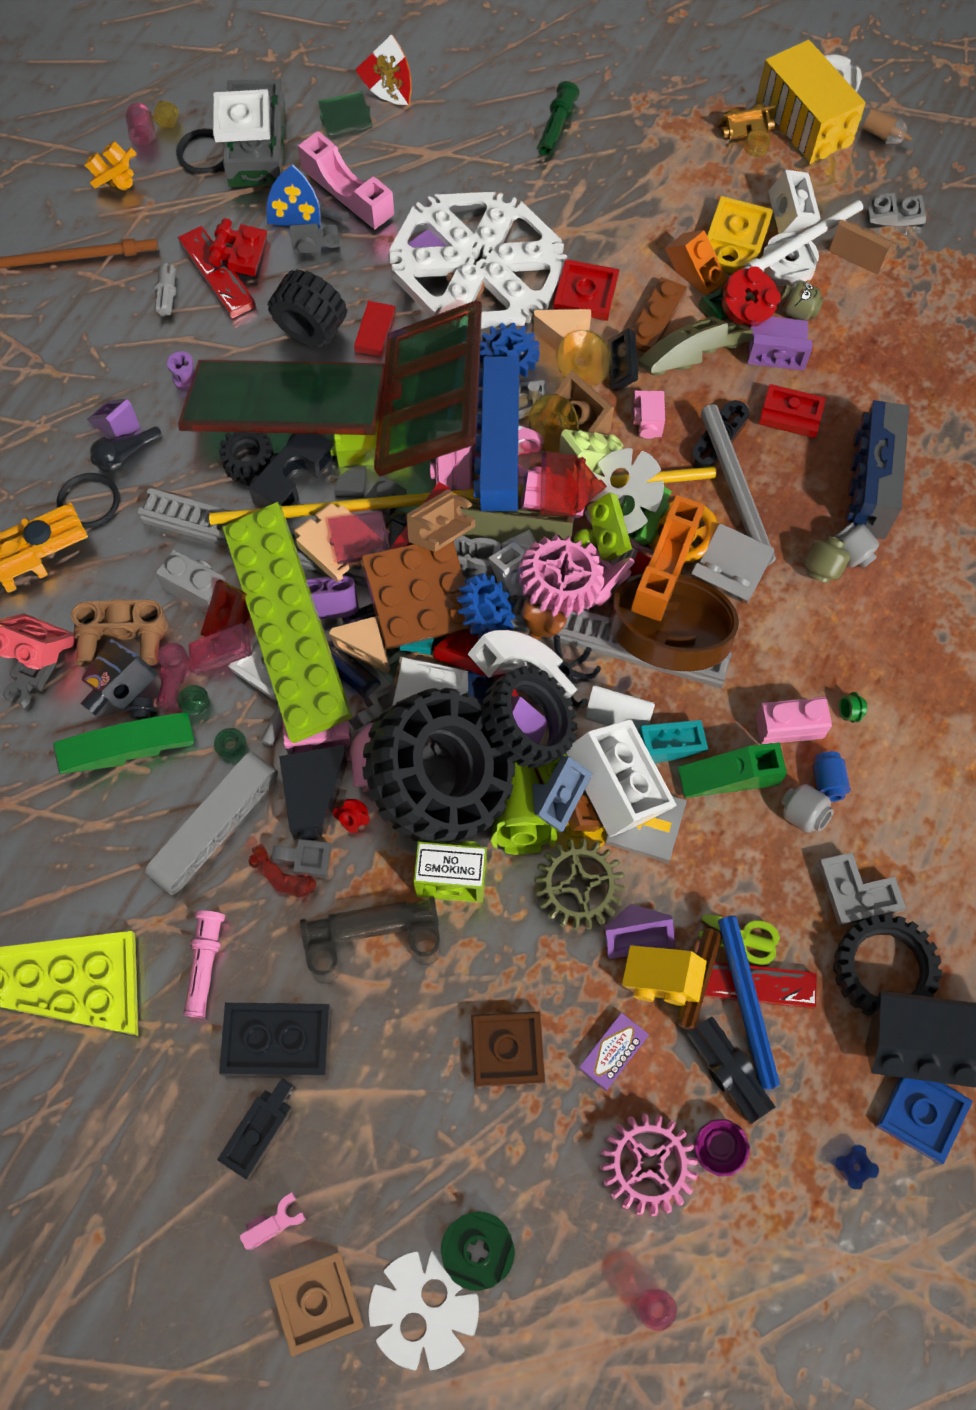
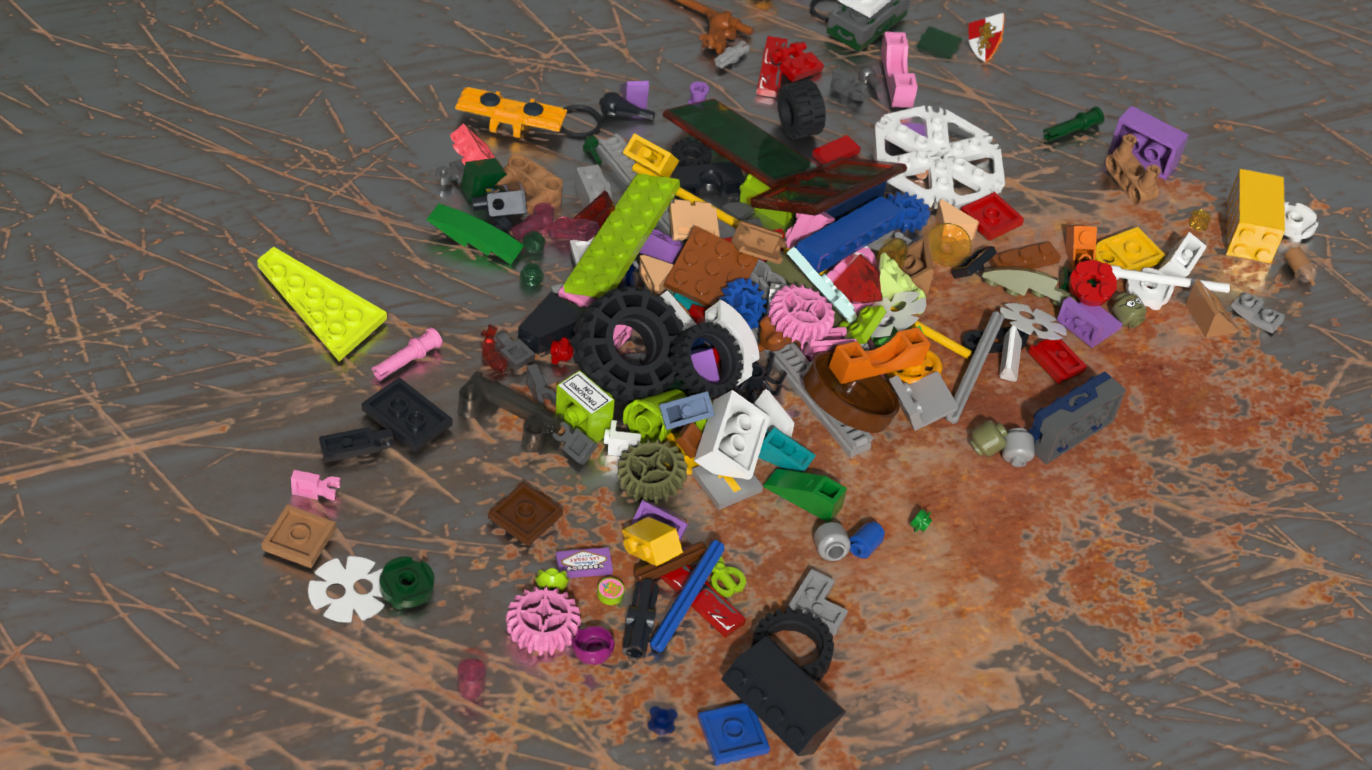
camera: 35 degrees right, 20 degrees down
light grey beam [145,752,278,895] -> none
blue shield [267,164,321,229] -> none
clear pink piece [328,511,390,564] -> none
bright pink brick [632,391,665,439] -> none
pearl gold hinge [717,104,775,140] -> none
bright pink brick [756,697,832,745] -> none
none -> dark green slope [461,158,507,203]
none -> flat silver plate [526,364,556,408]
none -> lime plate [535,568,569,593]
none -> dark grey plate [553,422,599,465]
none -> dark green hand [583,135,602,164]
none -> tile [597,578,625,605]
none -> white bracket [604,420,641,456]
none -> yellow brick [623,133,679,178]
none -> dark orange animal [699,10,736,55]
none -> light aqua wing [787,247,857,324]
none -> white slope [999,326,1022,382]
none -> white piece [1000,303,1067,340]
none -> medium nougat piece [1105,134,1161,205]
none -> medium lavender brick [1109,106,1189,180]

